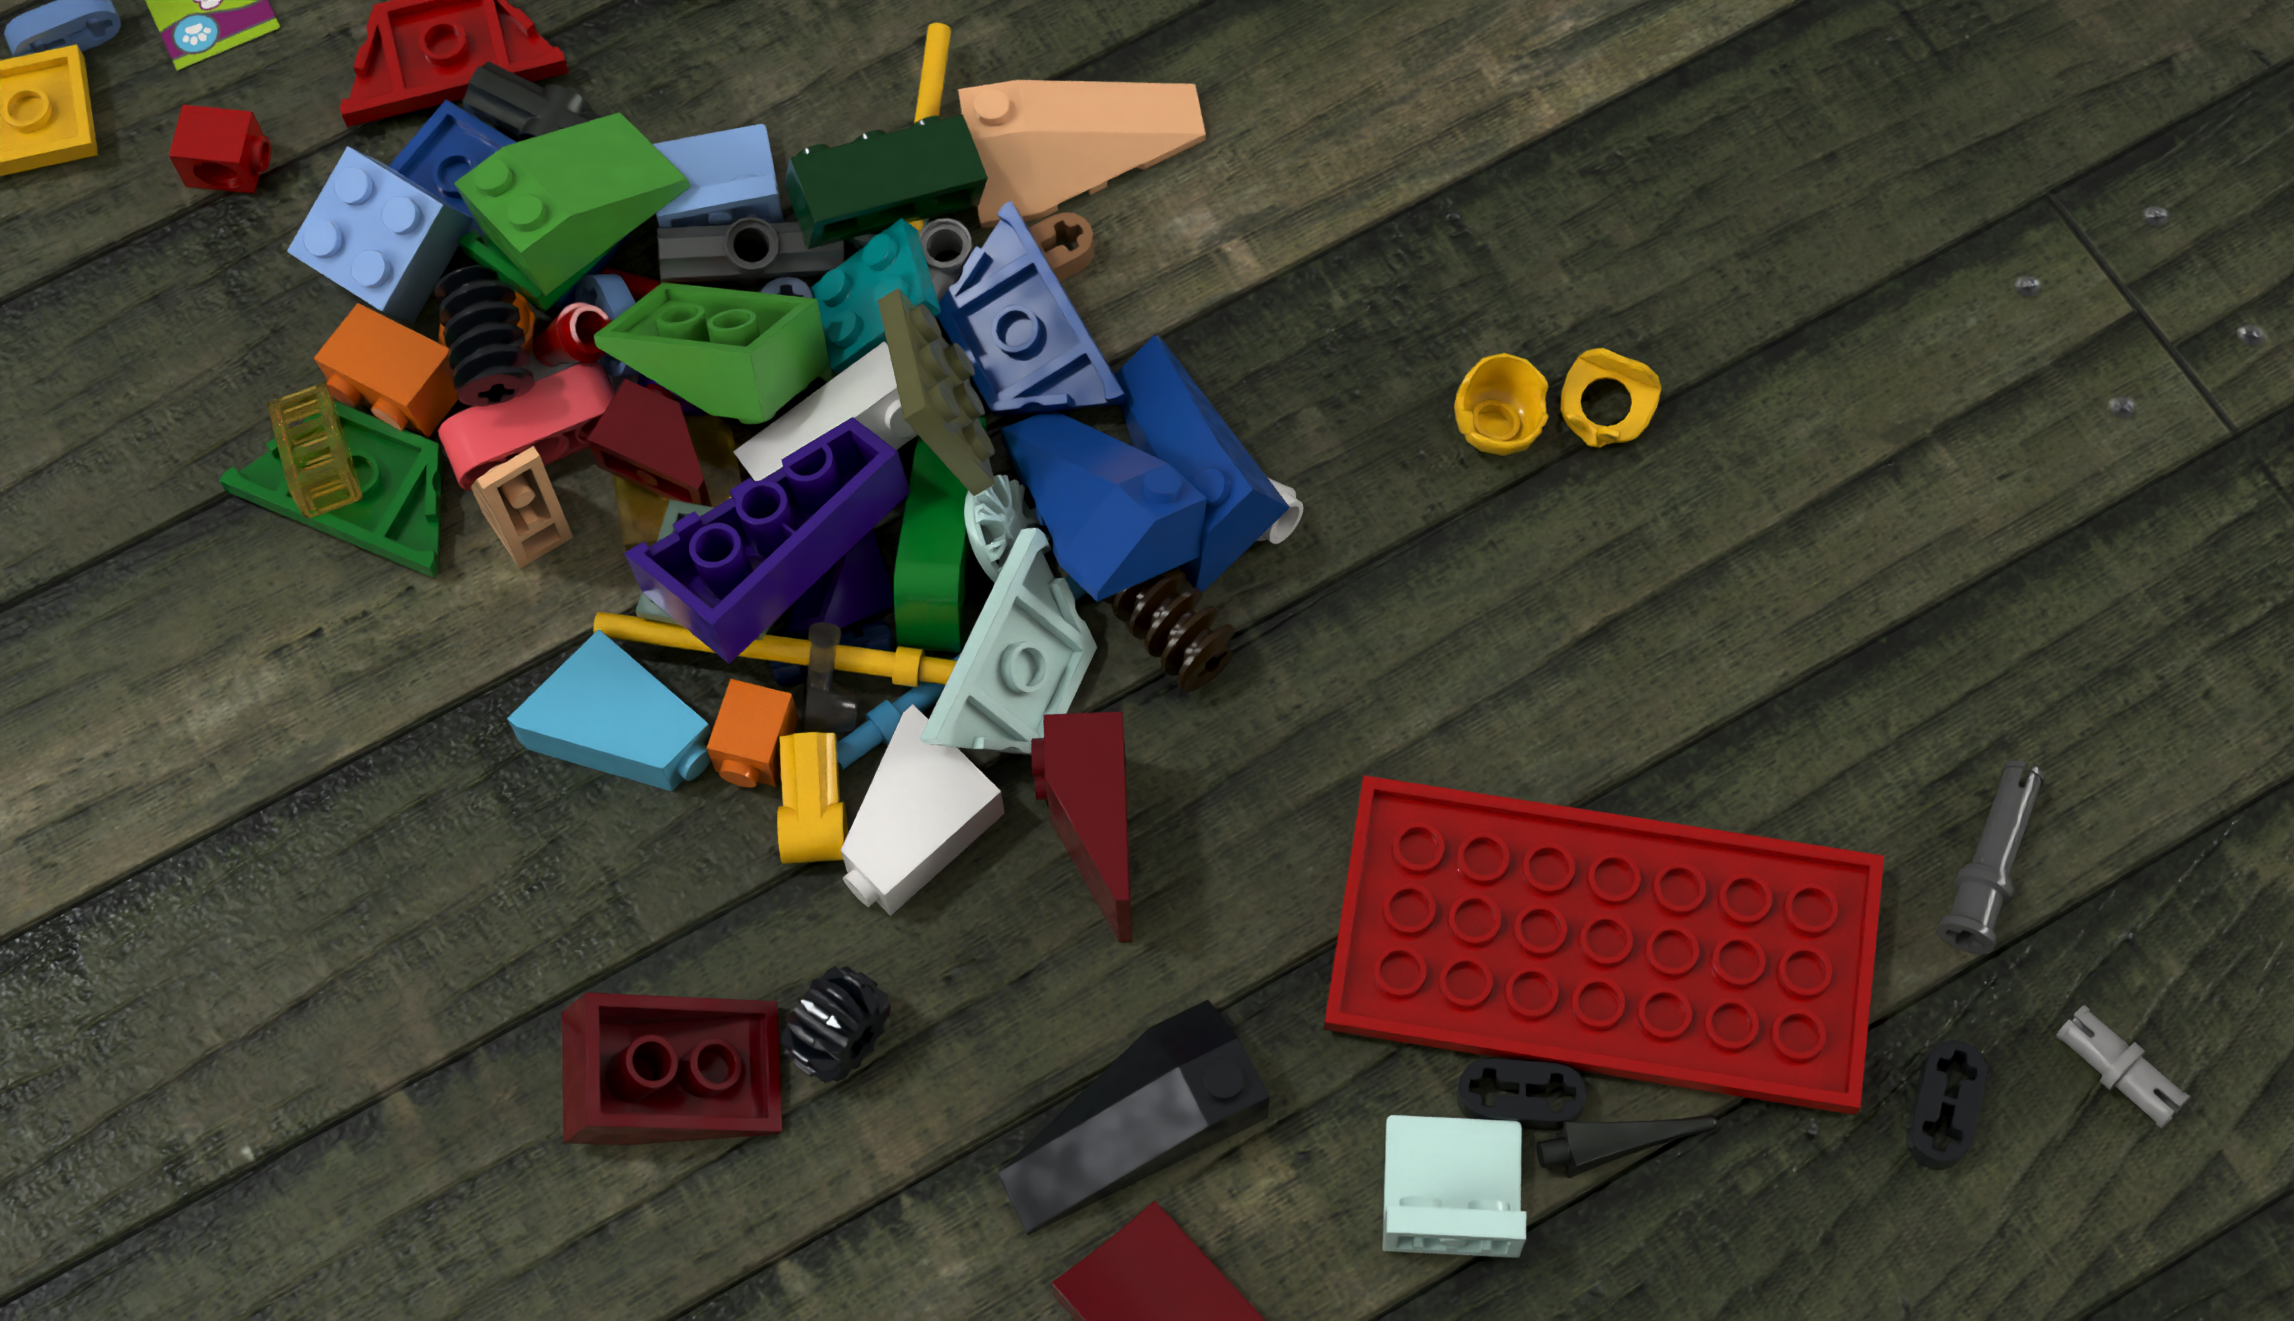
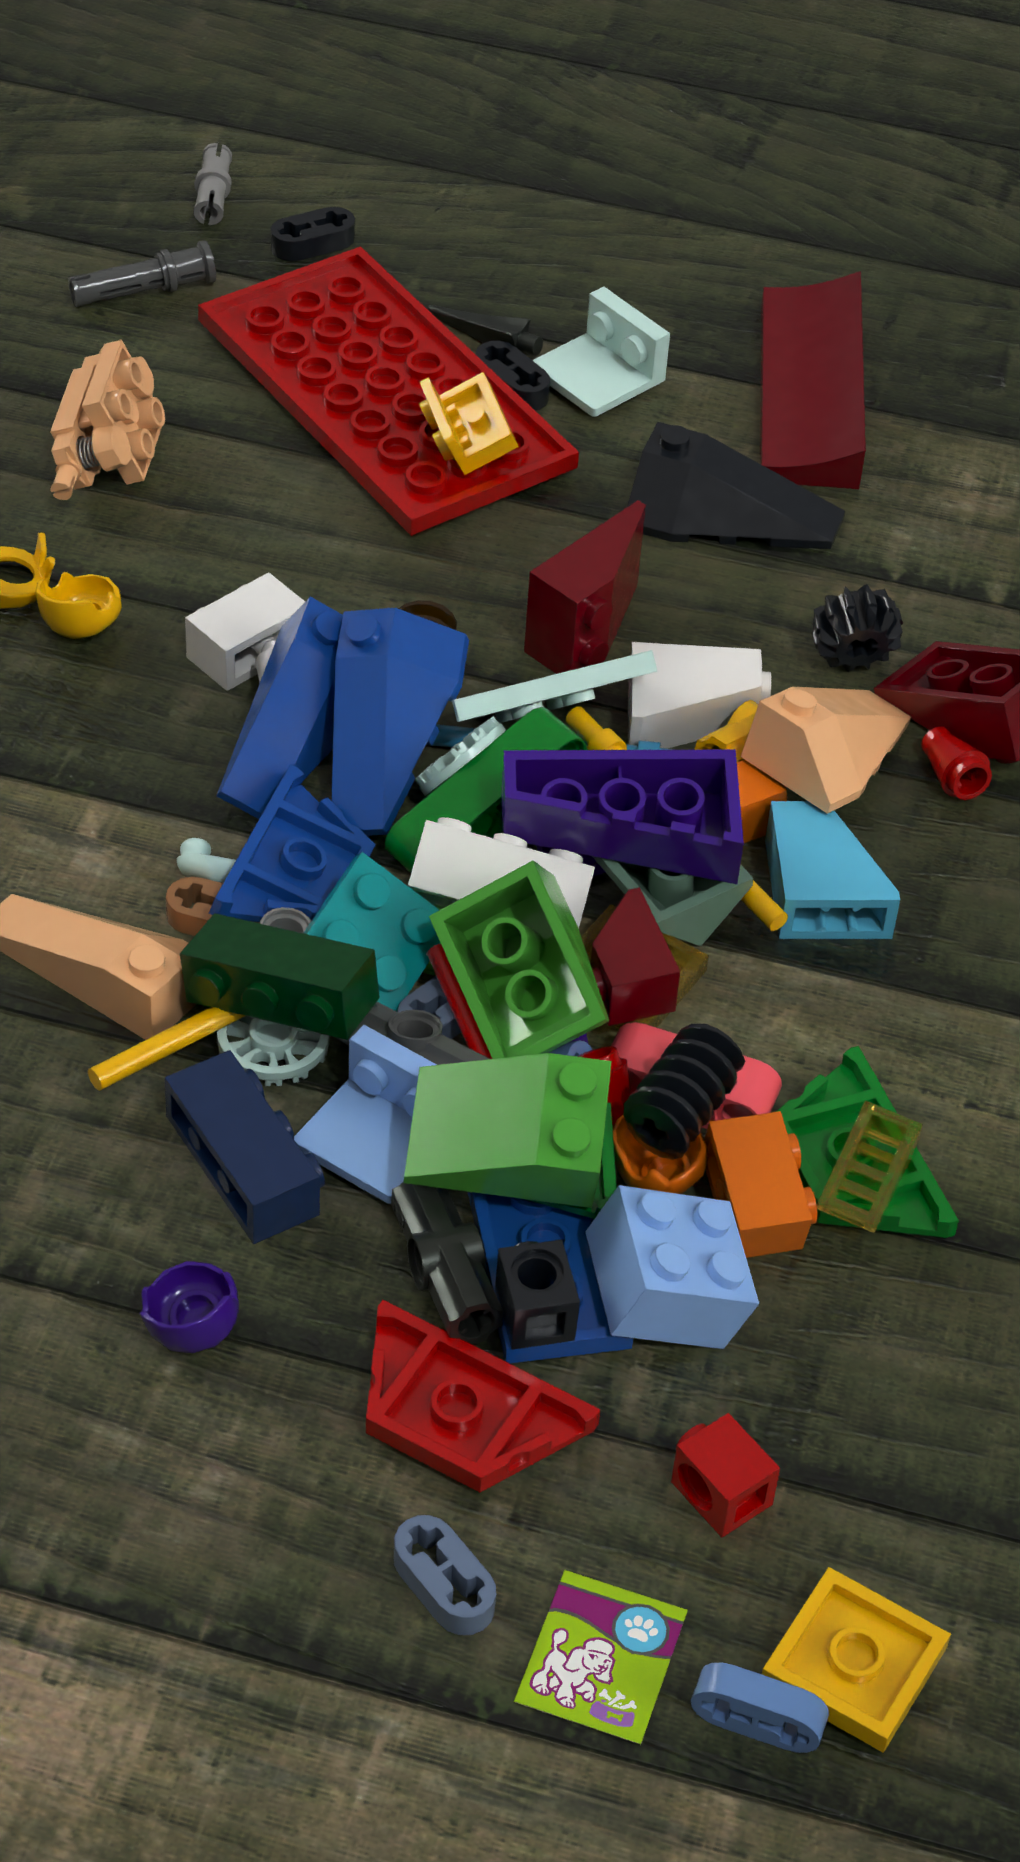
camera: 140 degrees left, 20 degrees down
light nougat slope [471,446,573,569] -> none
olive plate [878,288,995,496] -> none
none -> light nougat piece [50,340,165,500]
none -> dark blue brick [165,1050,325,1245]
none -> light aqua arm [176,838,236,883]
none -> white brick [185,572,305,691]
none -> yellow bracket [419,372,519,475]
none -> black brick [495,1239,580,1350]
none -> light nougat wedge [741,687,911,814]
none -> red cone [921,727,992,800]

